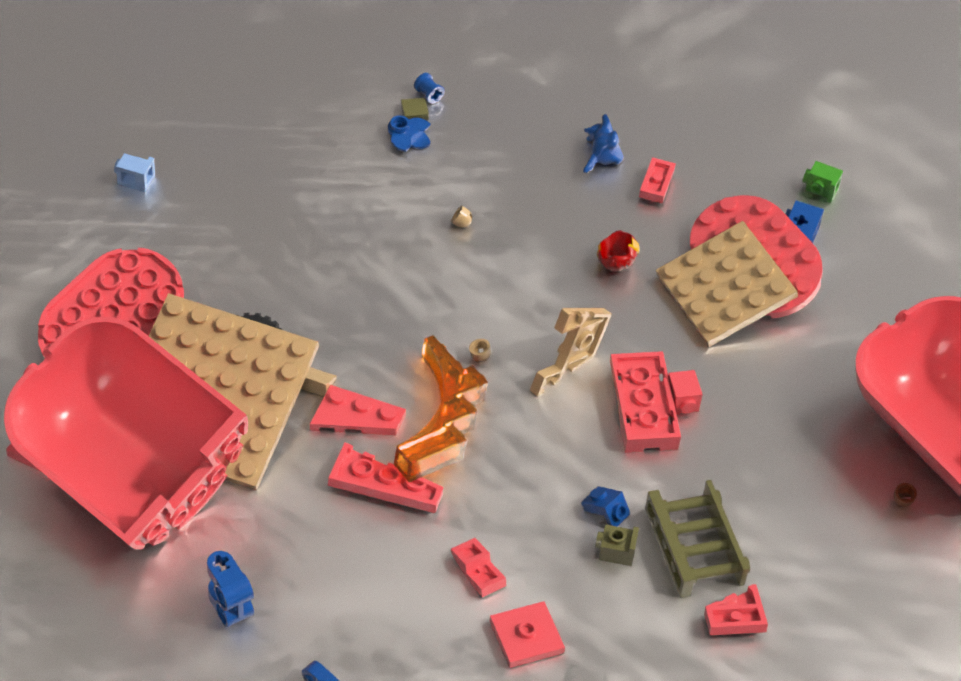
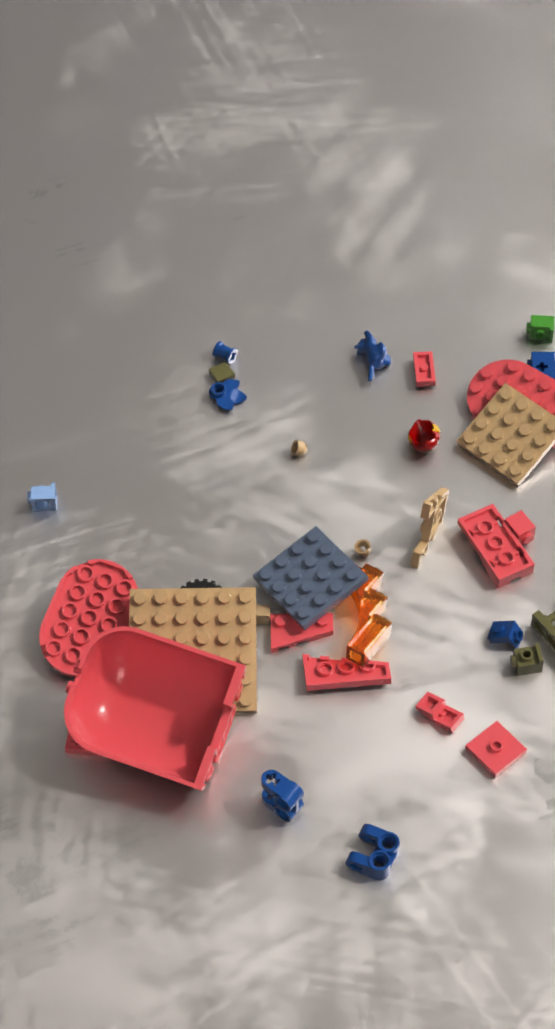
camera: 15 degrees left, 5 degrees up
none -> sand blue plate [253,526,369,631]

